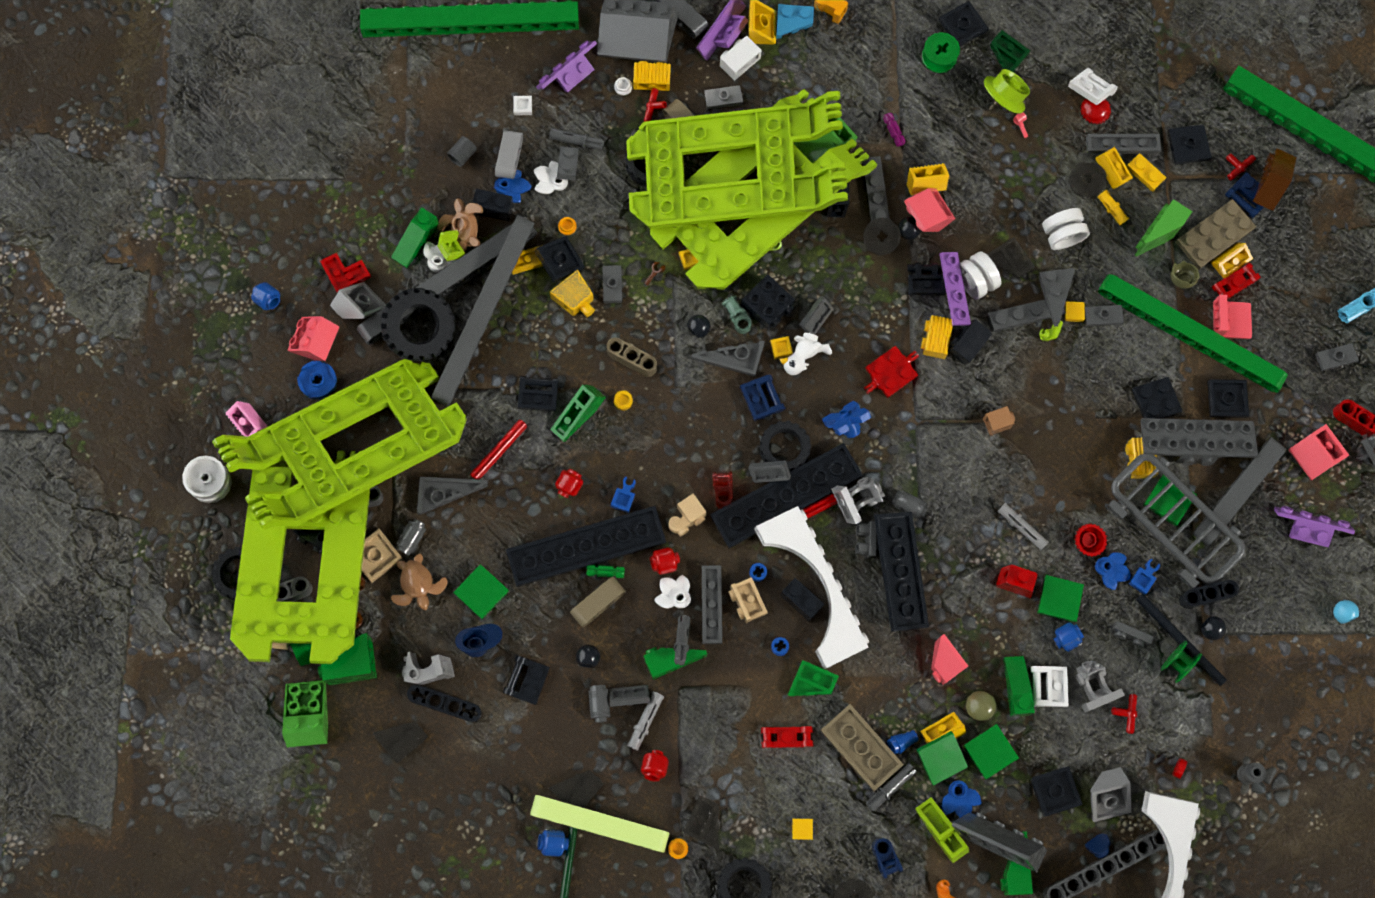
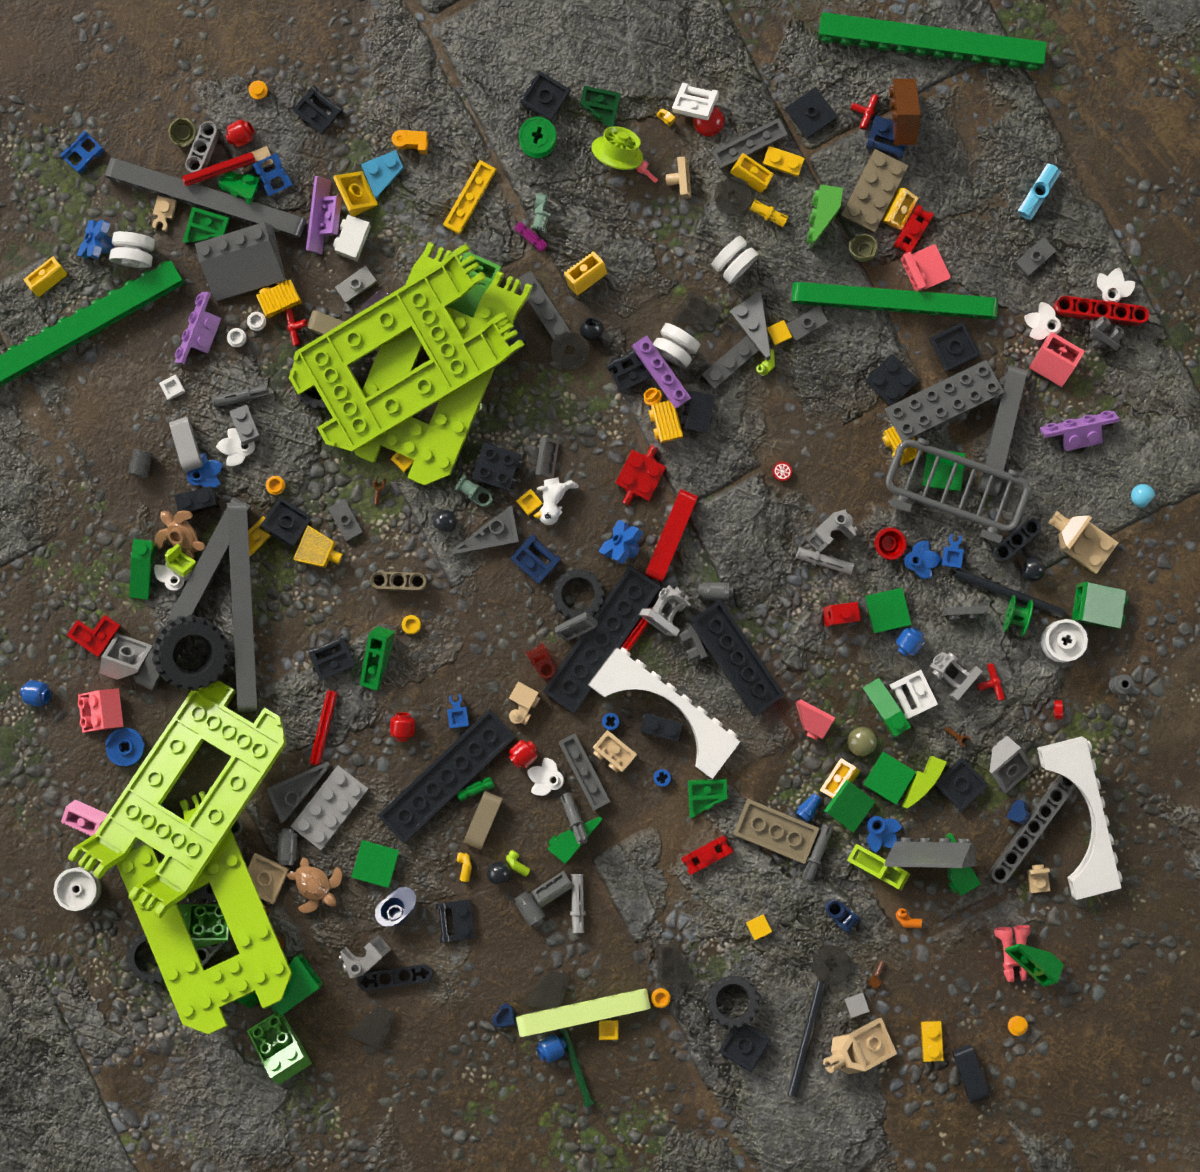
camera: 25 degrees left, 10 degrees up
red head [641,750,669,782] -> none
coral slope [904,188,955,232] -> none
medium nougat brick [983,406,1015,436] -> none
none -> bright green slope [177,904,229,949]
none -> white plate [227,328,246,347]
none -> light grey plate [291,765,369,850]
none -> yellow tile [443,160,497,235]
none -> yellow arm [457,852,472,882]
none -> dark blue tile [492,1003,516,1028]
none -> lime arm [506,850,530,877]
none -> sand green connector [530,193,551,233]
none -> yellow tile [599,1020,618,1040]
none -> light orange plate [644,388,662,406]
none -> red beam [645,489,698,582]
none -> yellow tile [656,109,675,127]
none -> tan tile [666,156,692,199]
none -> red tile [773,462,792,481]
none -> light grey tile [806,509,857,552]
none -> lime slope [901,756,947,808]
none -> reddish brown hand [945,727,971,747]
none -> white plate [1024,302,1061,340]
none -> white wheel [1040,619,1088,663]
none -> tan plate [1048,511,1119,574]
none -> slope [1072,582,1128,630]

